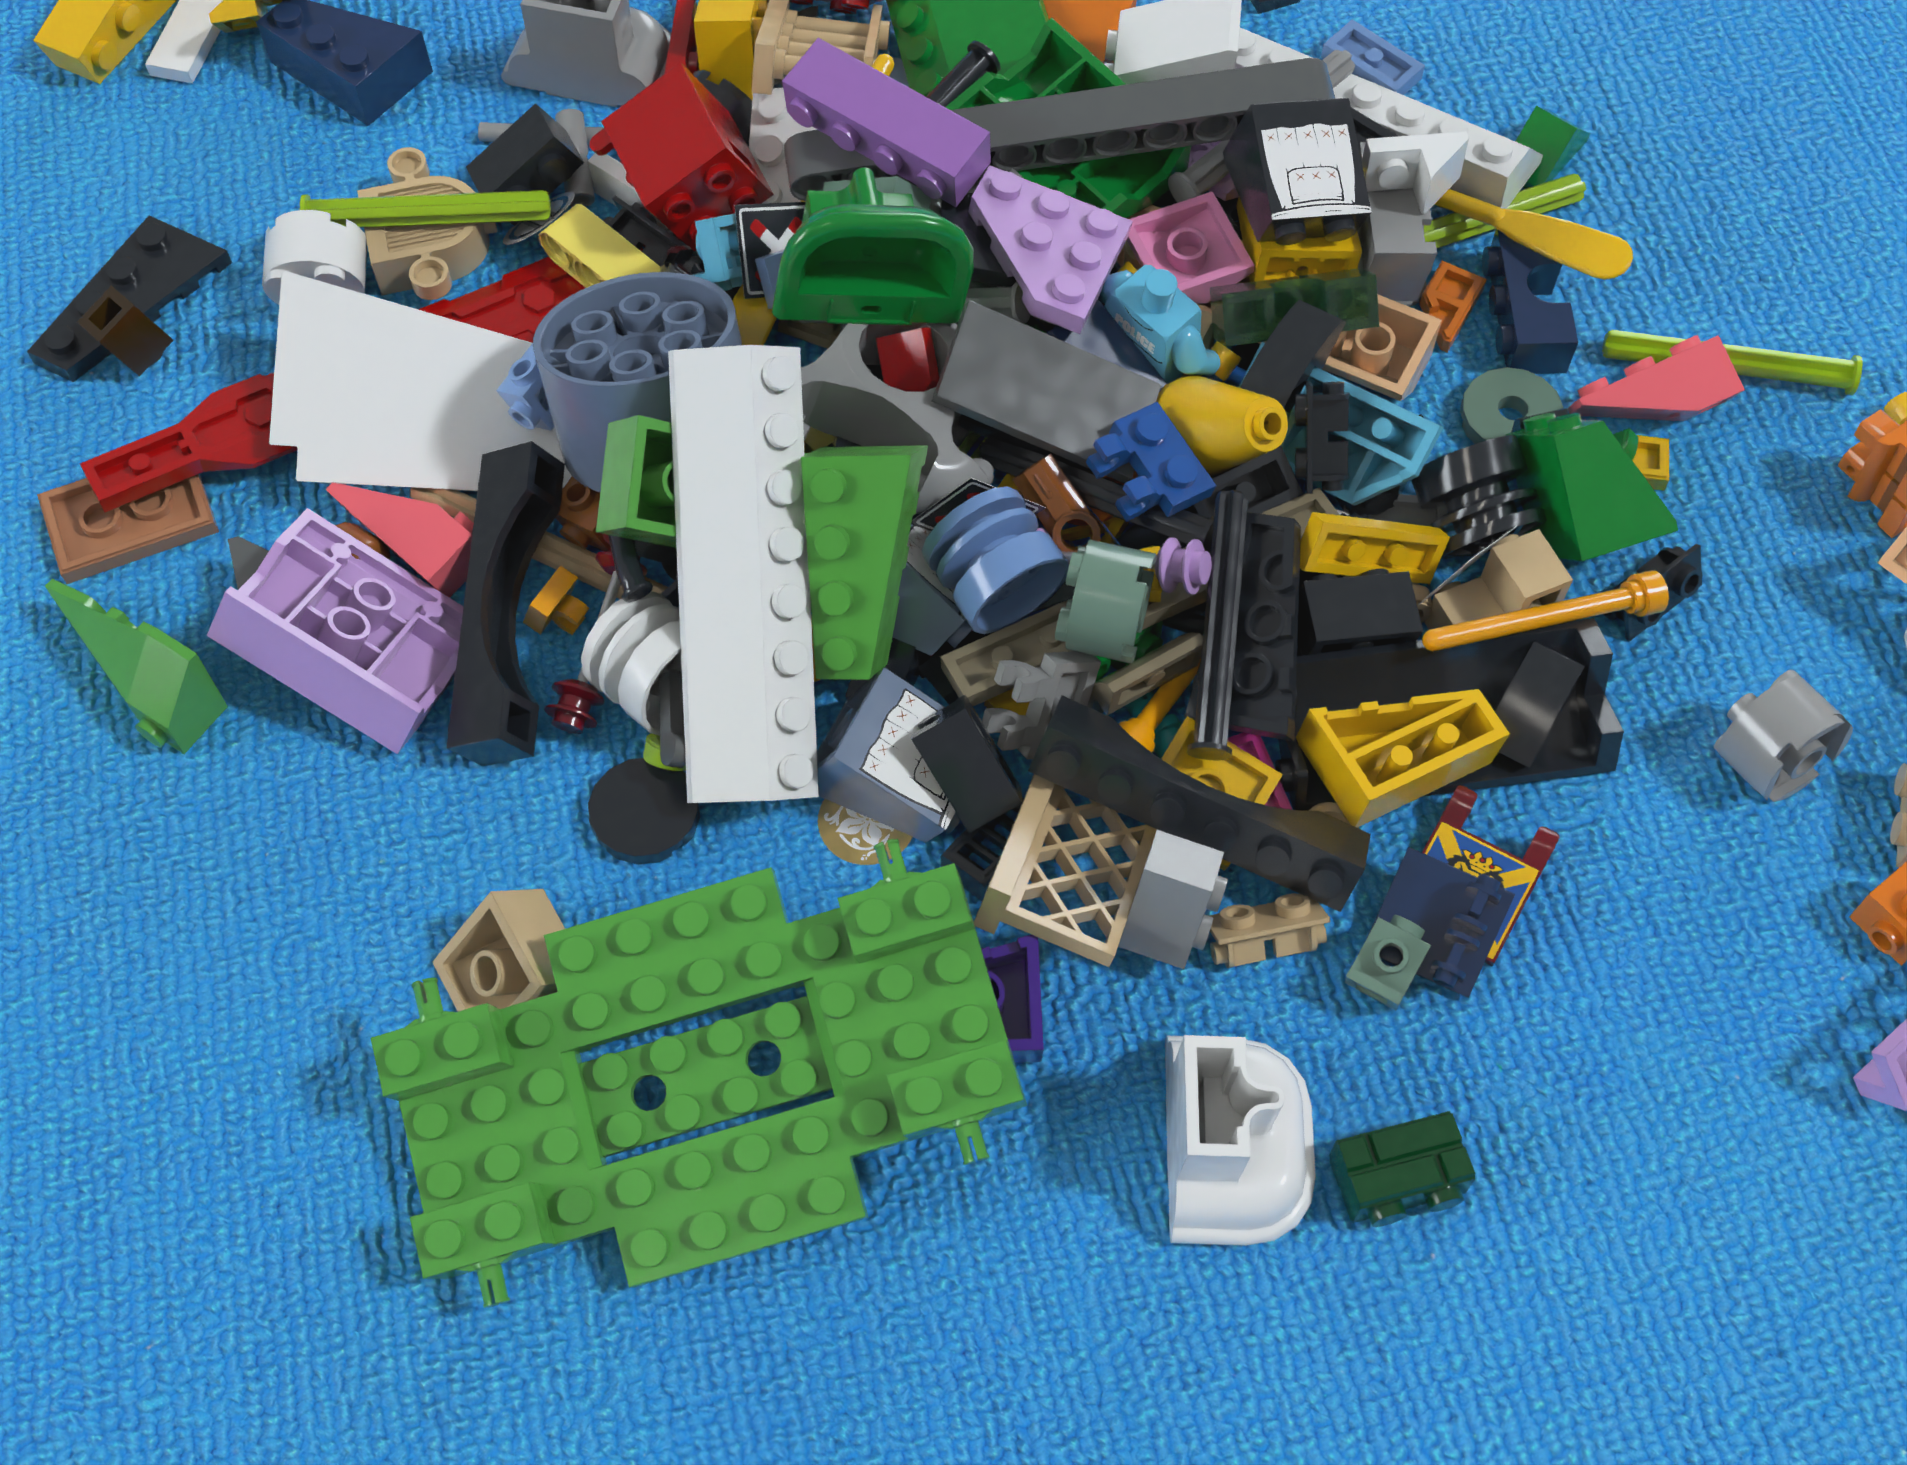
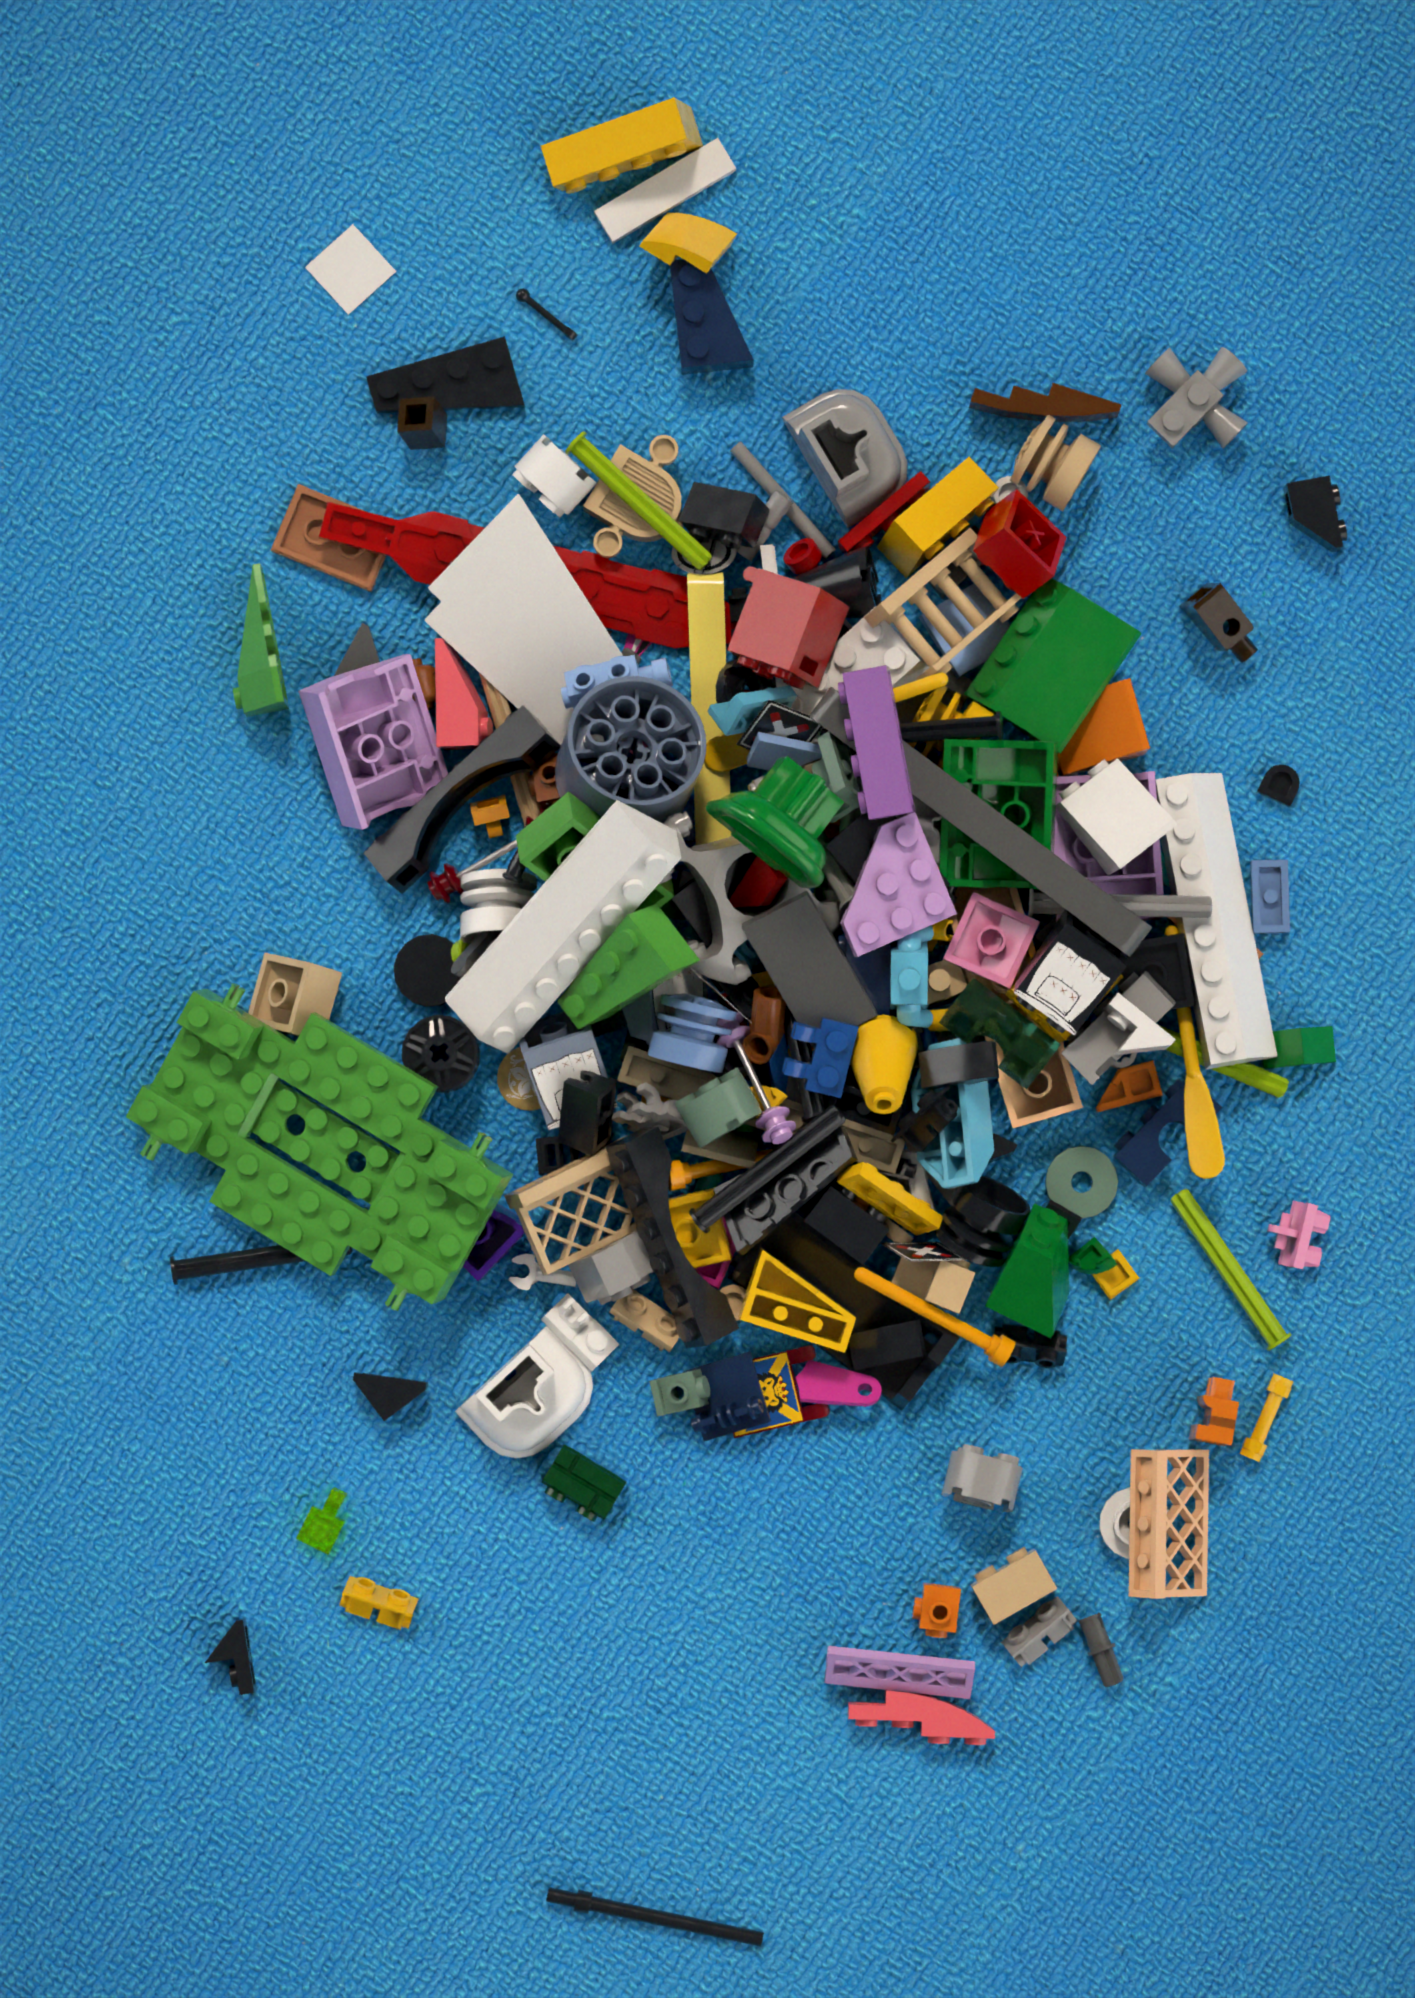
camera: 45 degrees right, 25 degrees up
coral slope [1567,335,1745,421] -> none
none -> black axle [170,1245,353,1285]
none -> black slope [353,1372,428,1421]
none -> black wheel [402,1015,480,1093]
none -> white bar [509,1254,576,1290]
none -> black hinge [516,288,578,341]
none -> white plate [541,1293,619,1371]
none -> dark pink piece [795,1360,882,1407]
none -> bright pink hips [1267,1201,1331,1269]

